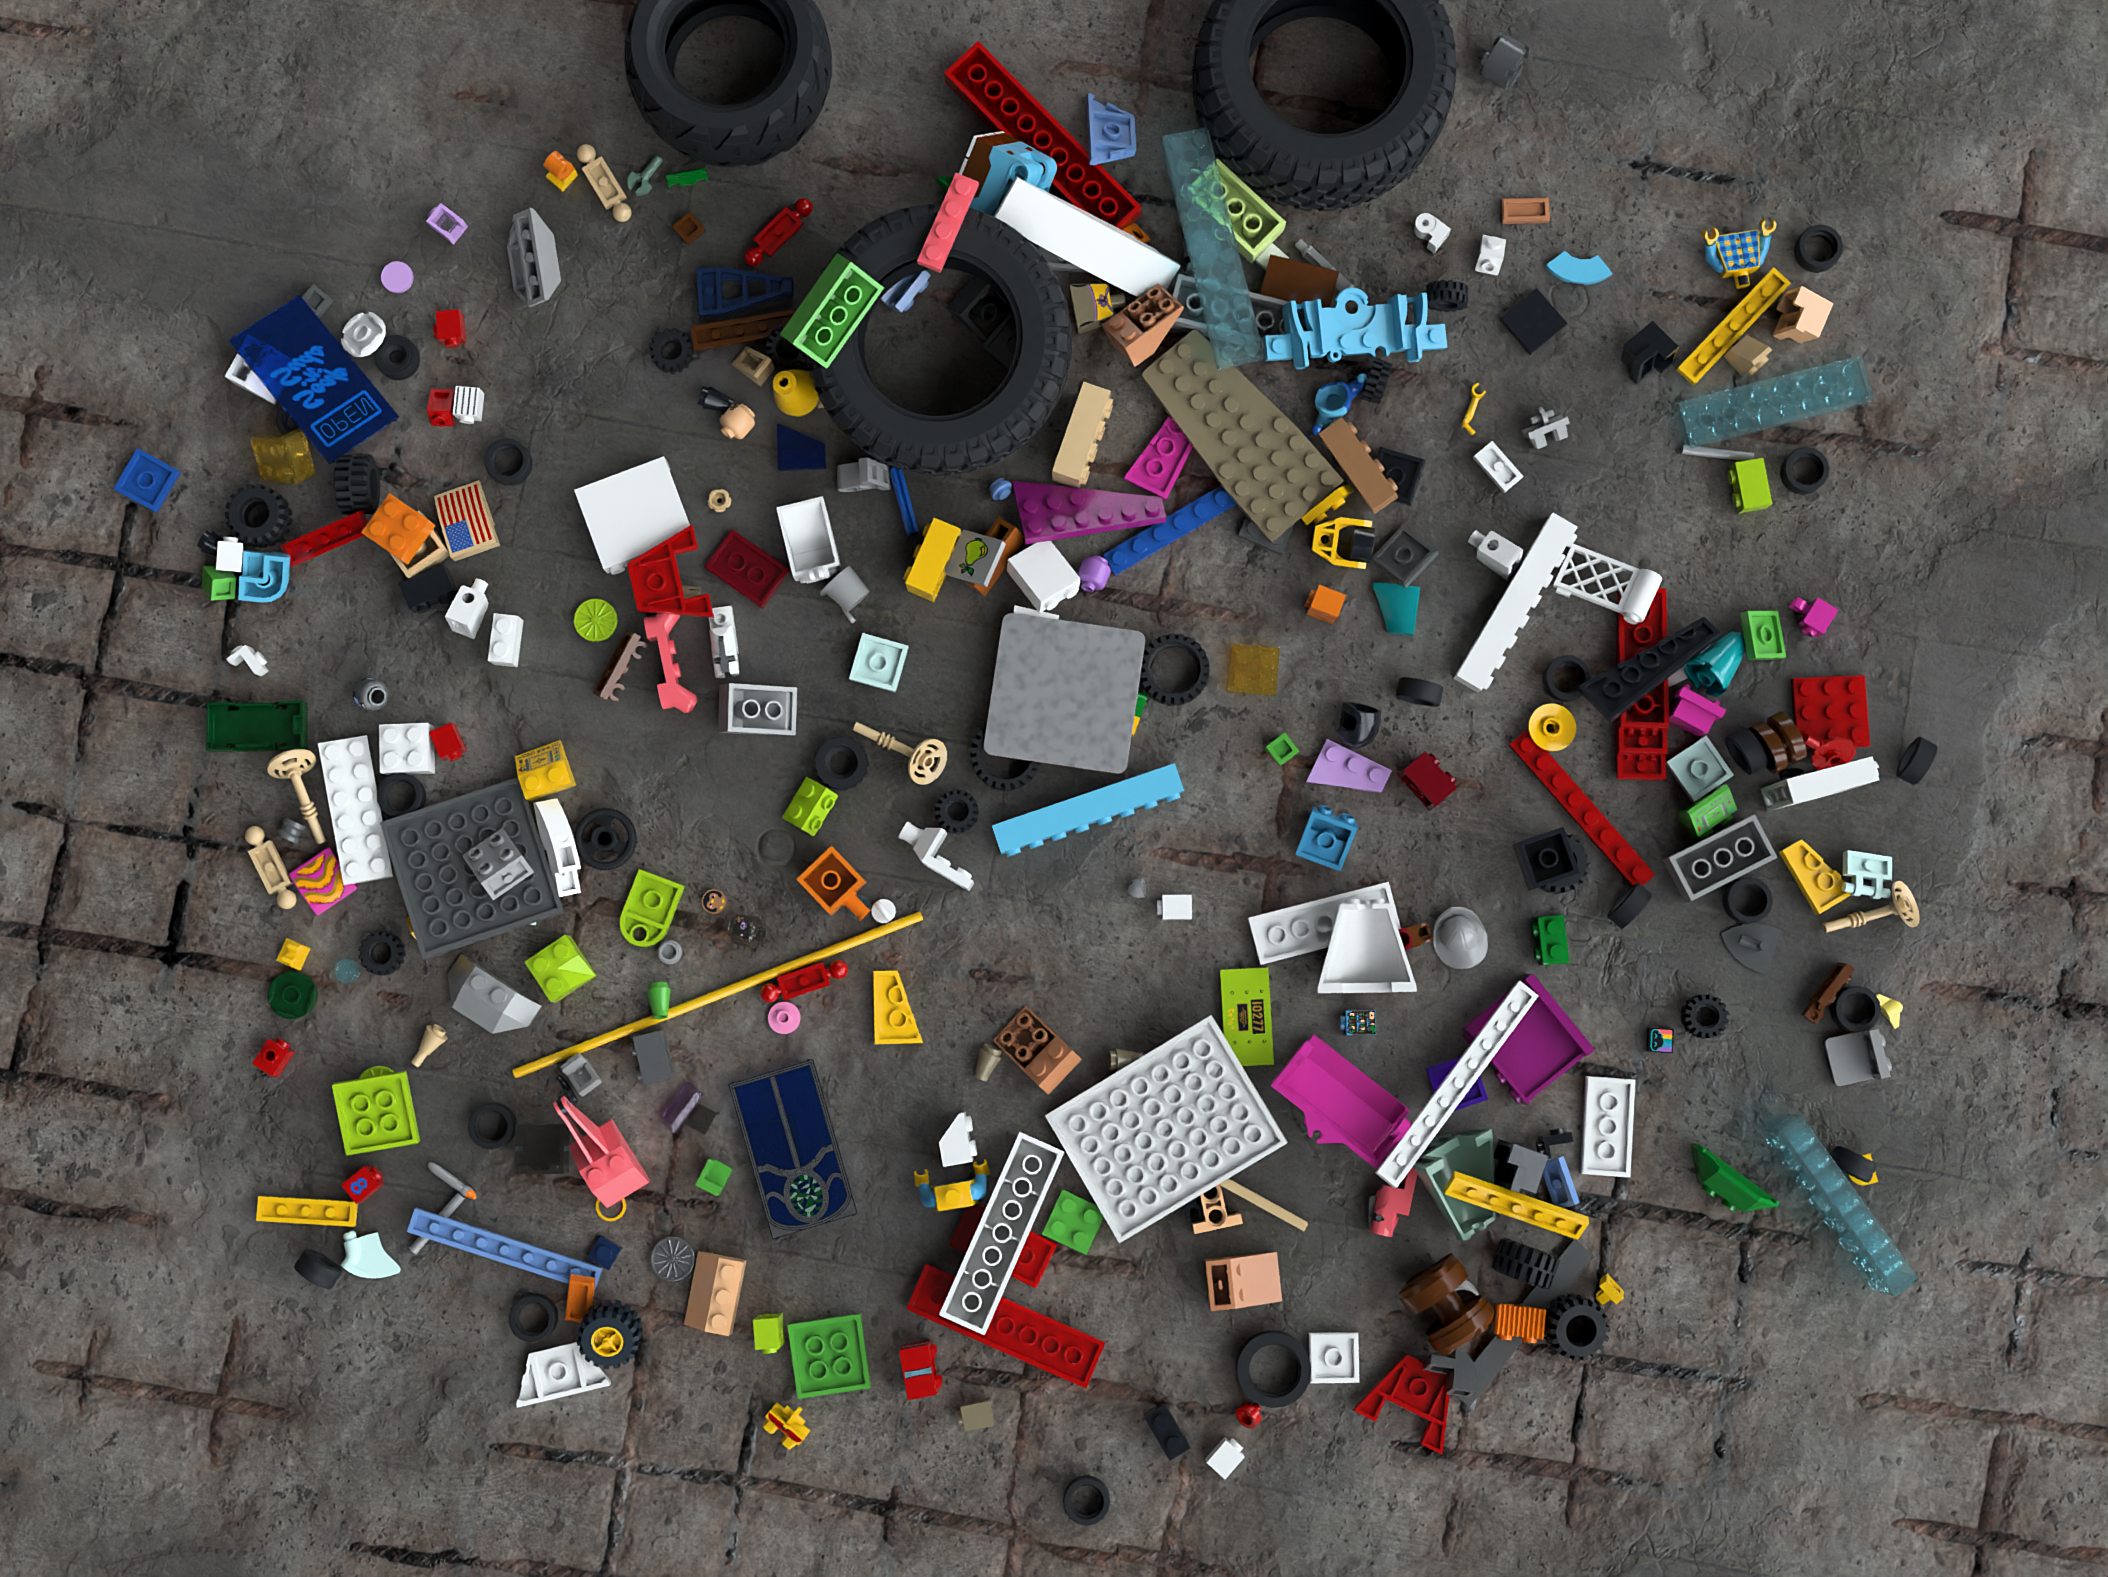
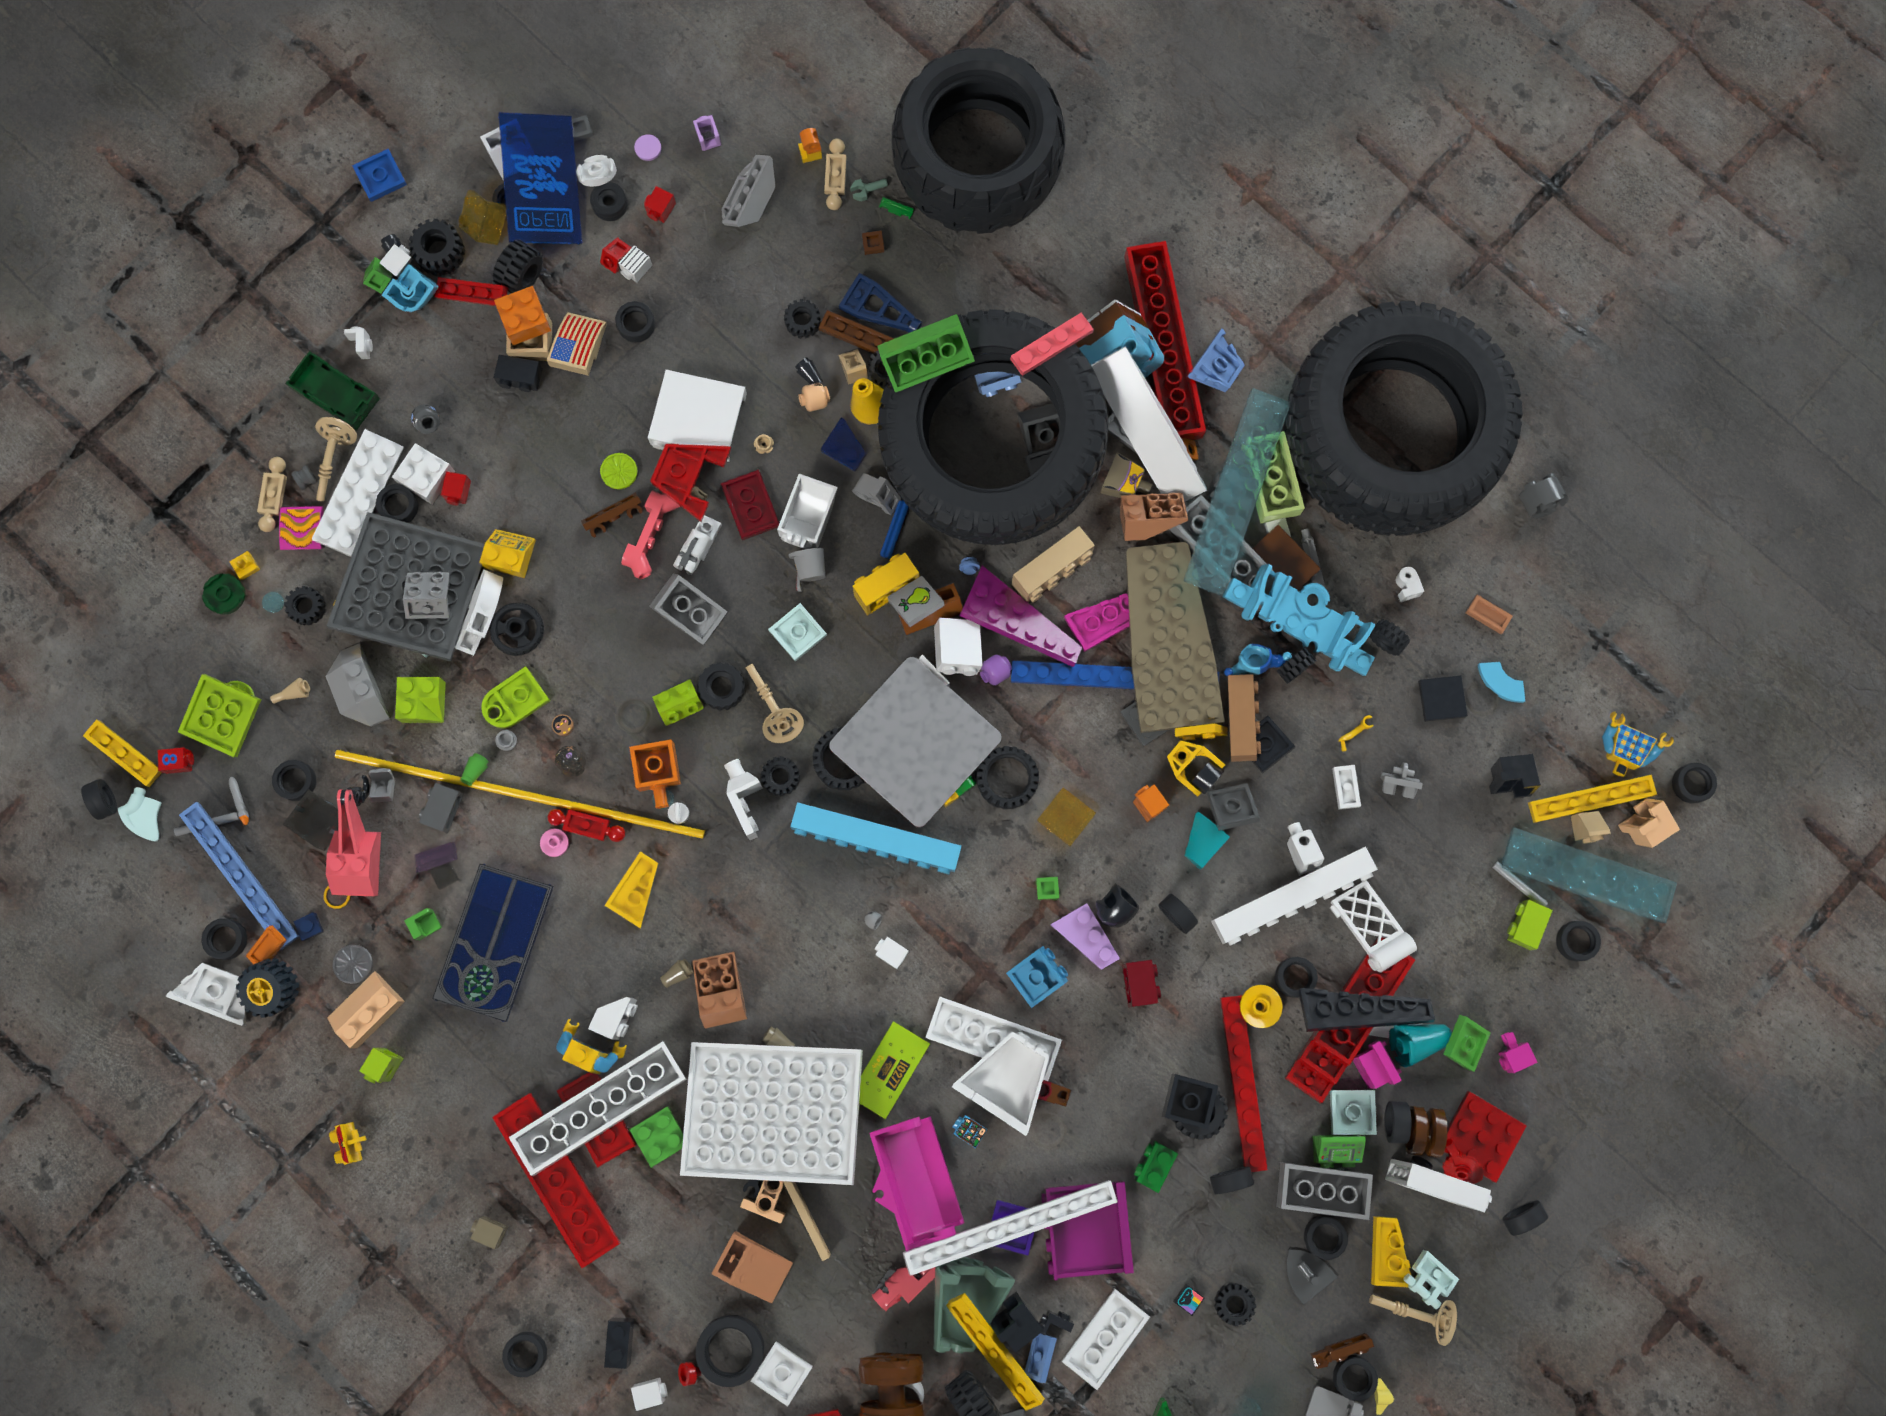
camera: 30 degrees right, 5 degrees down
red brick [252,1037,295,1077] -> none
white torso [445,578,489,639] -> none
white brick [488,613,523,667] -> none
red plate [744,198,813,266] -> none
bright green plate [787,1313,871,1399] -> none
red container [899,1340,943,1400] -> none
light grey hat [1433,907,1488,969] -> none
white bracket [1475,235,1506,275] -> none

